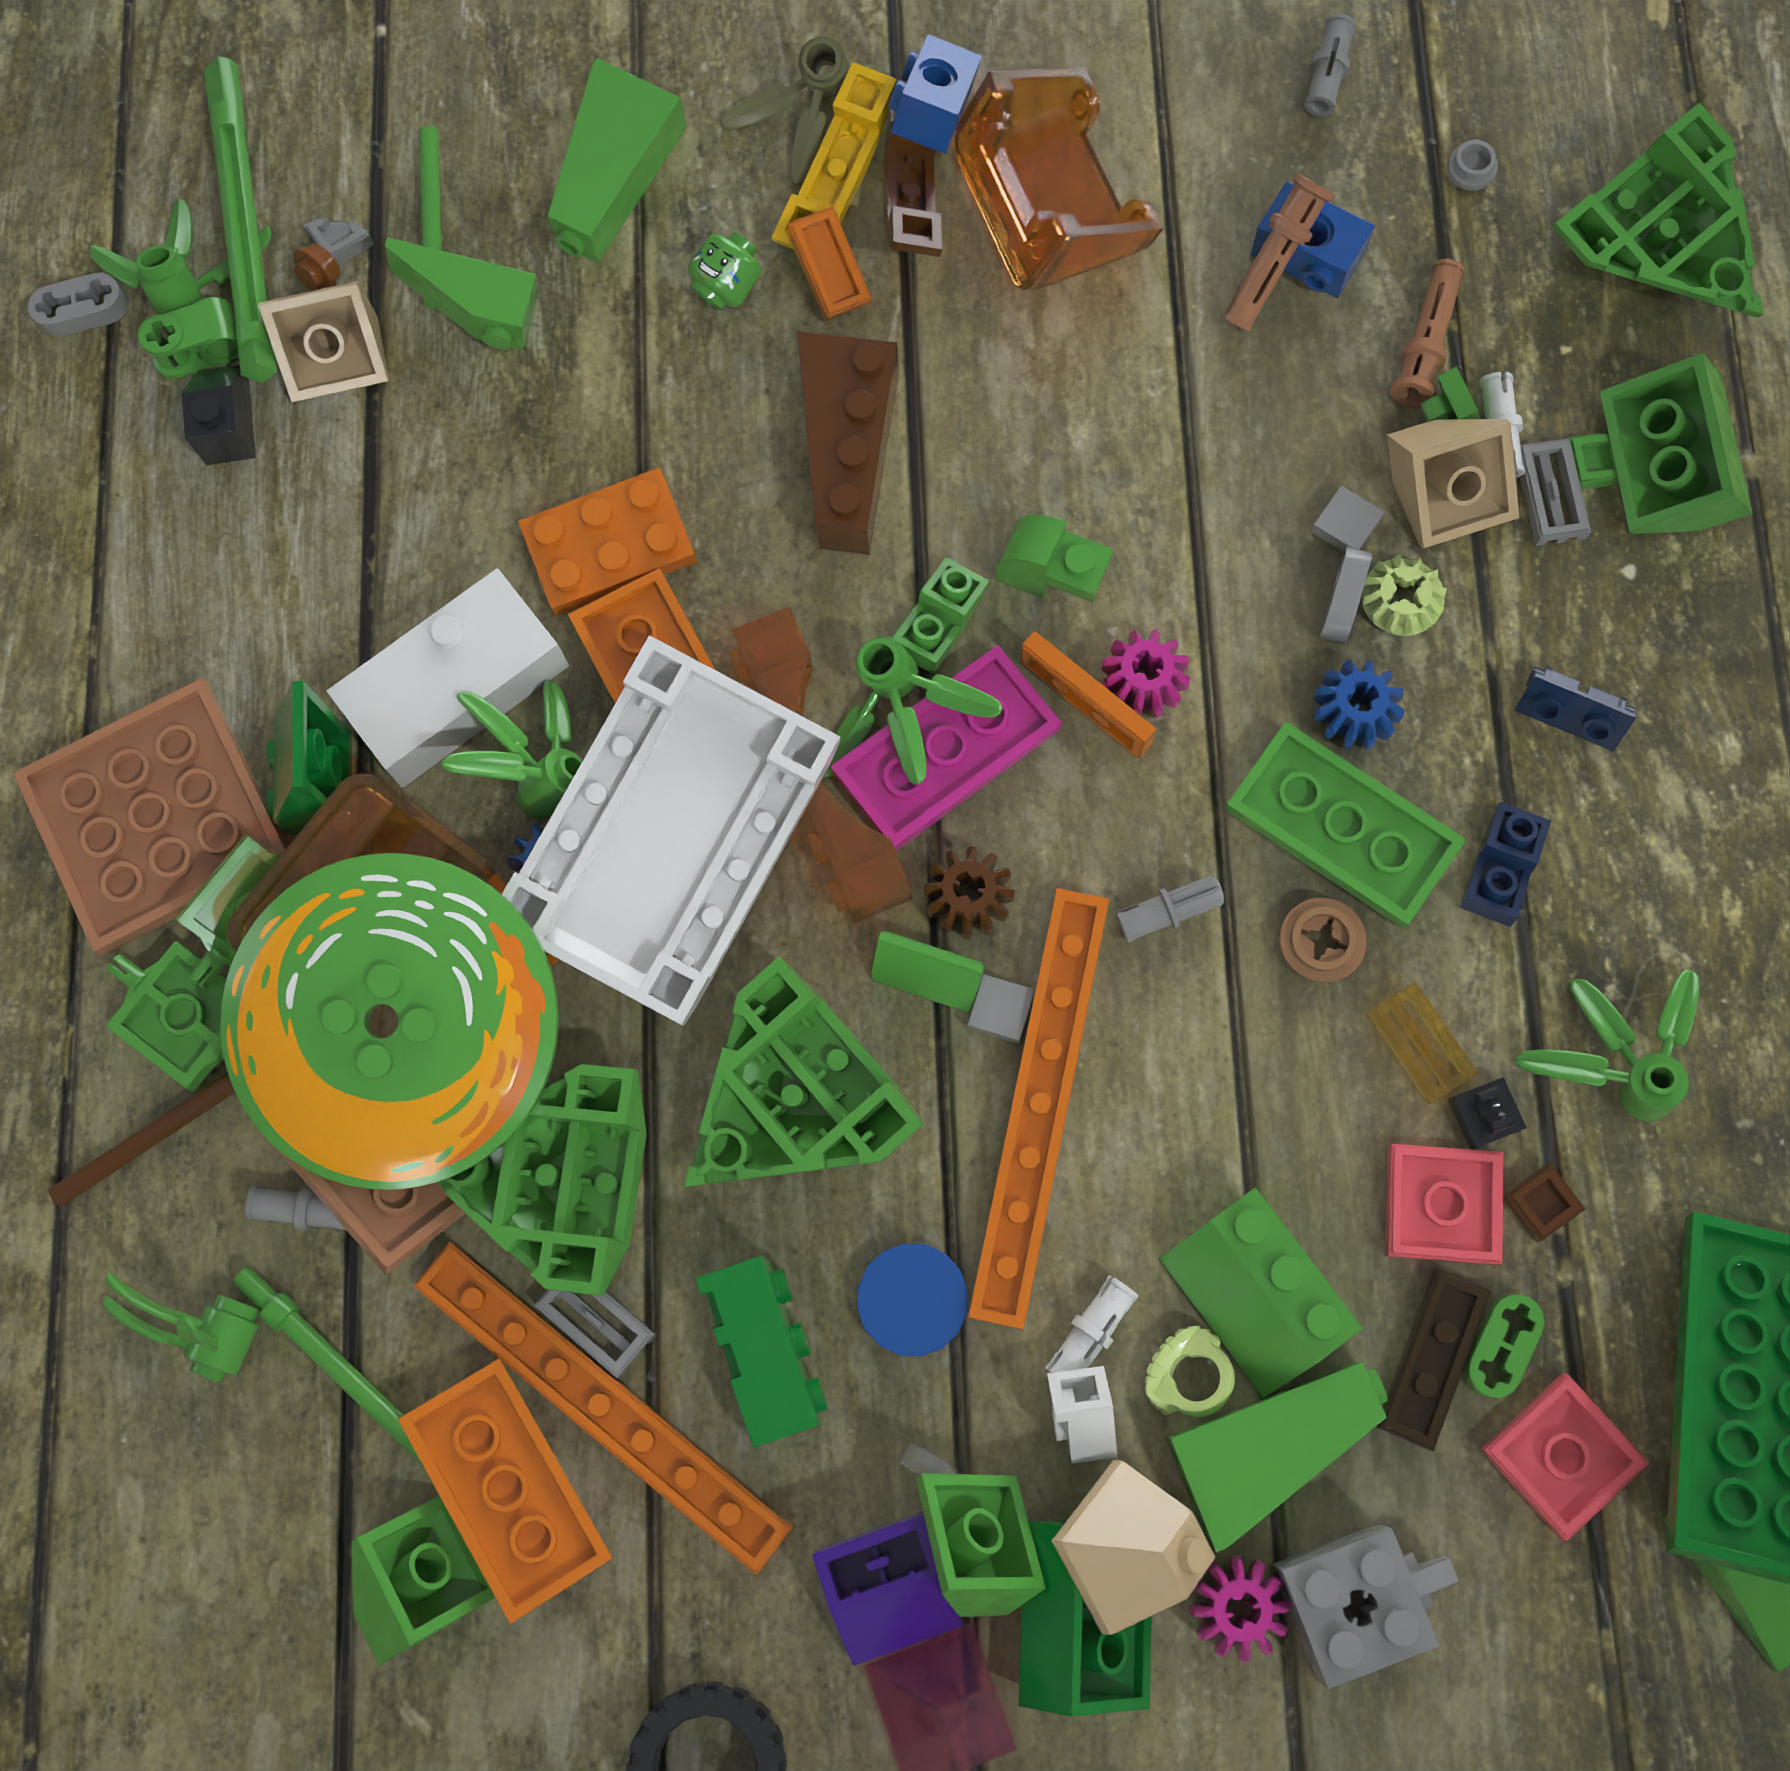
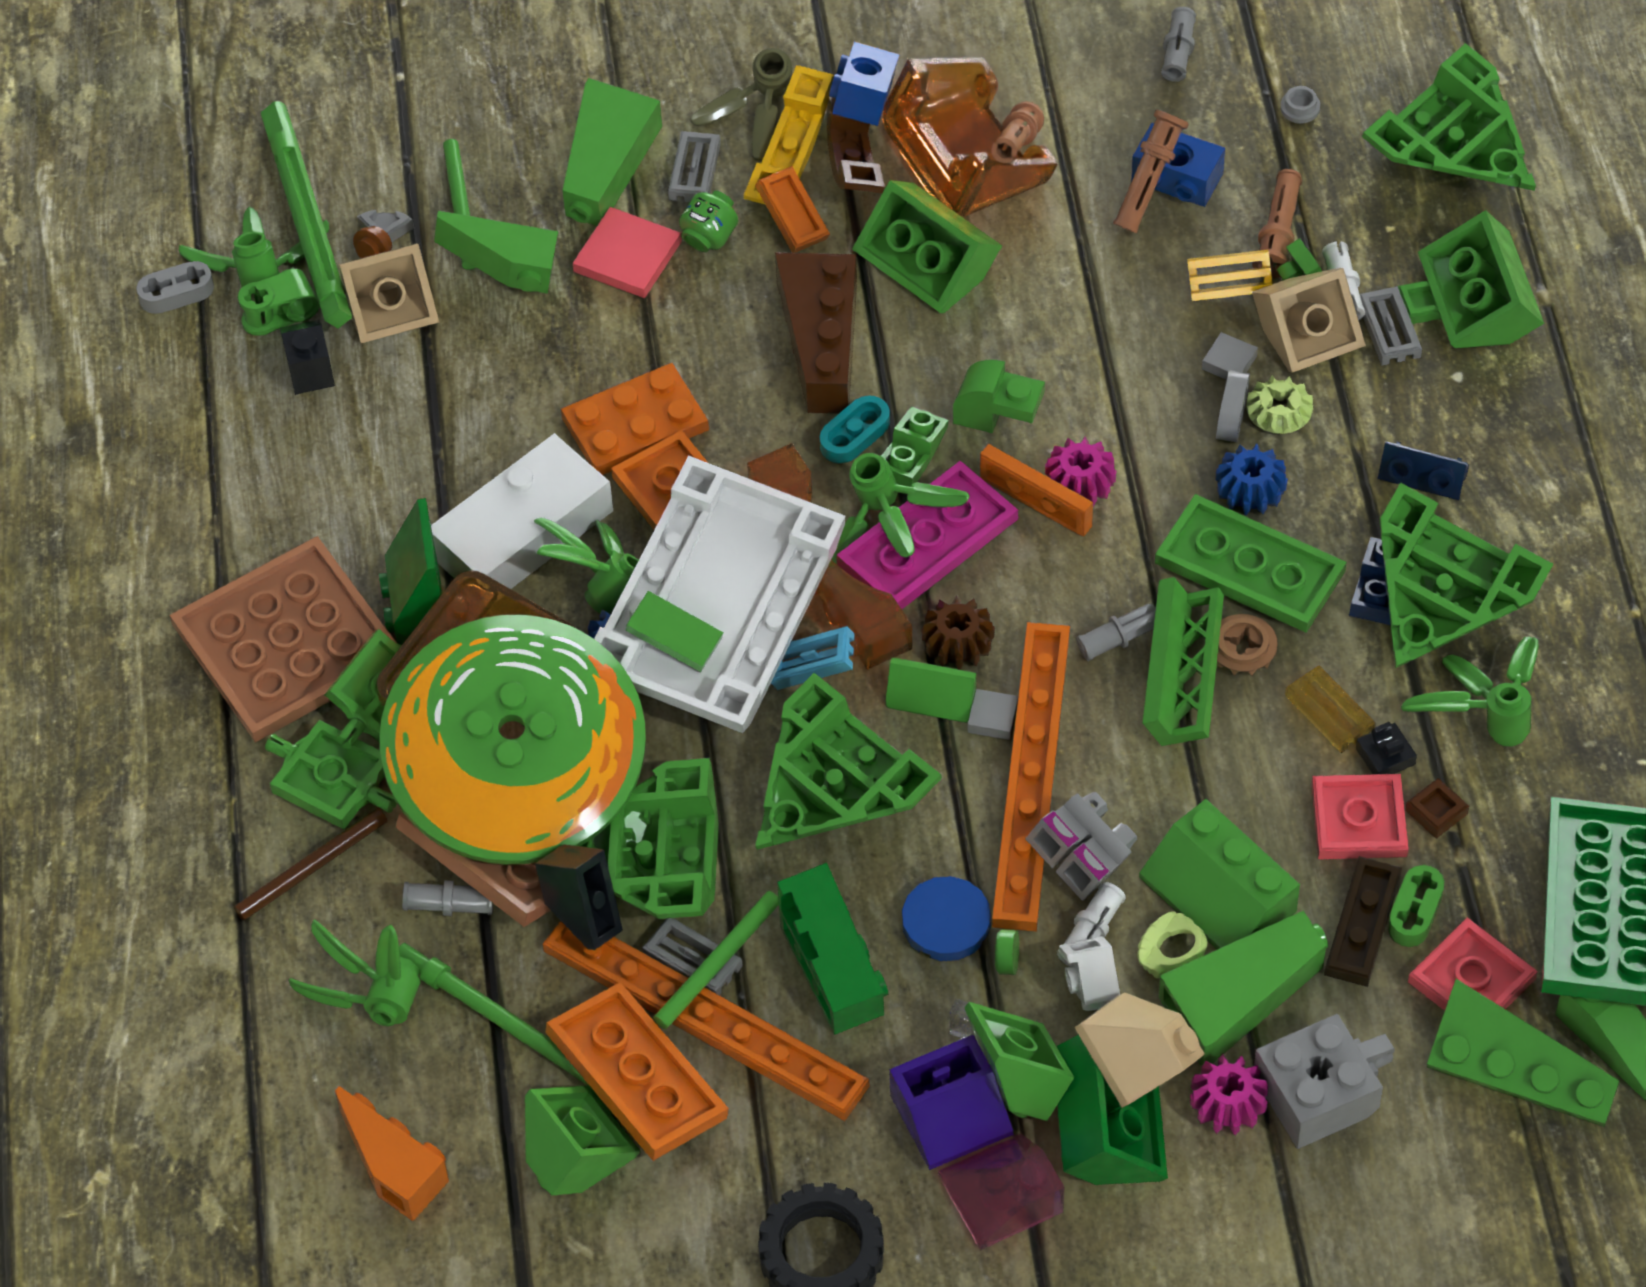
camera: 10 degrees left, 20 degrees down
none -> orange slope [335,1086,449,1221]
none -> black slope [535,844,623,950]
none -> coral tile [573,207,682,298]
none -> bright green tile [625,591,724,672]
none -> bright green bar [653,891,779,1029]
none -> light grey tile [668,131,721,202]
none -> medium azure tile [771,626,855,690]
none -> teal plate [820,395,890,463]
none -> bright green slope [852,180,1002,313]
none -> nougat pin [991,101,1044,163]
none -> bright green tile [995,929,1019,975]
none -> light grey hips [1025,792,1137,901]
none -> bright green fence [1143,577,1224,746]
none -> yellow tile [1187,249,1272,301]
none -> bright green wedge [1380,483,1553,668]
none -> bright green wing [1427,979,1620,1127]

